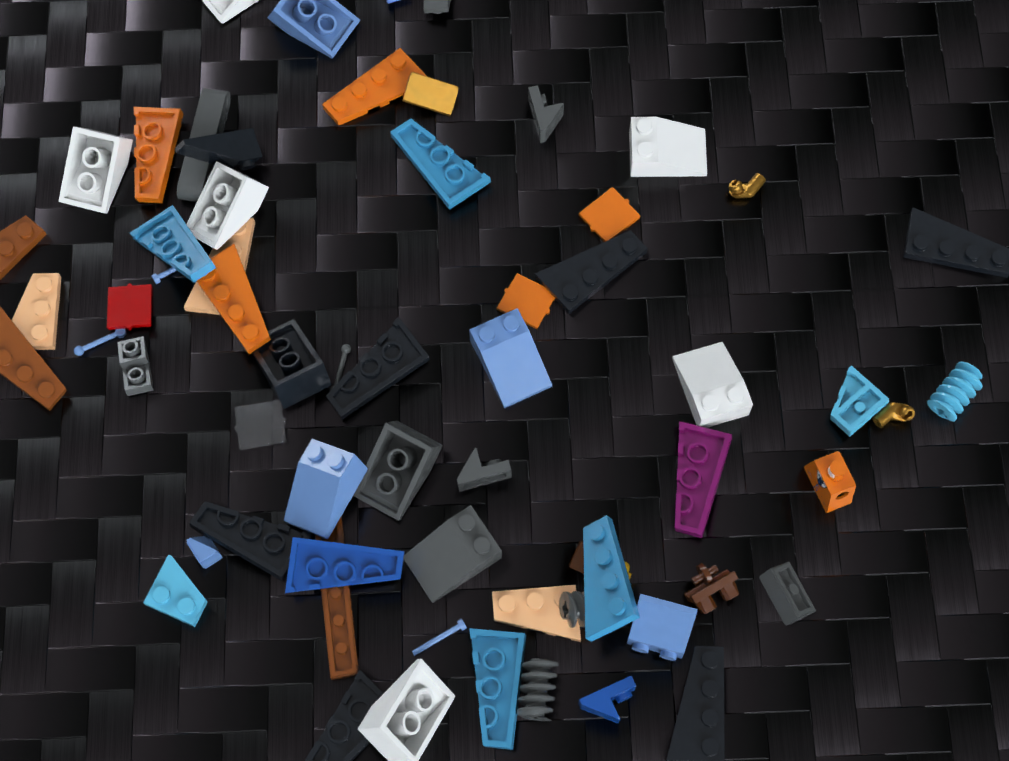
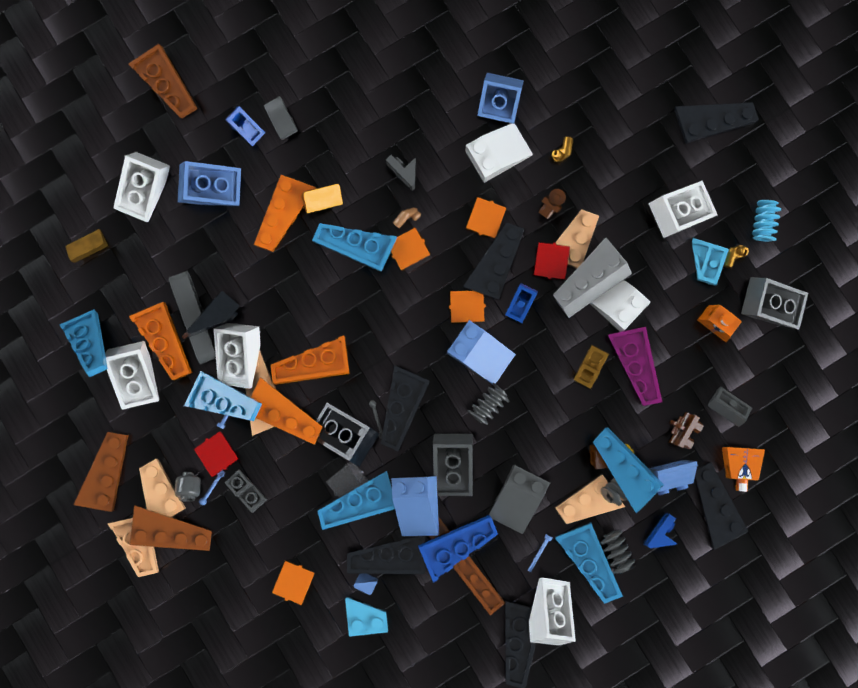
camera: 30 degrees left, 15 degrees up
dark grey slope [457,448,512,492] -> none
none -> dark azure wing [60,310,108,377]
none -> pearl gold slope [65,229,108,263]
none -> dark grey head [175,472,201,502]
none -> orange wing [271,336,350,385]
none -> orange piece [272,561,315,605]
none -> dark azure wing [317,471,395,530]
none -> orange piece [391,228,430,271]
none -> medium nougat arm [393,207,421,228]
none -> dark grey piece [468,382,509,425]
none -> medium blue slope [477,73,524,124]
none -> blue slope [505,283,538,323]
none -> red piece [534,242,570,279]
none -> reddish brown hips [539,189,566,219]
none -> light grey wedge [553,238,632,318]
none -> light nougat wing [556,209,599,269]
none -> pearl gold slope [574,345,609,389]
none -> white slope [648,181,717,238]
none -> orange torso [722,447,765,491]
none -> dark grey slope [741,277,808,330]

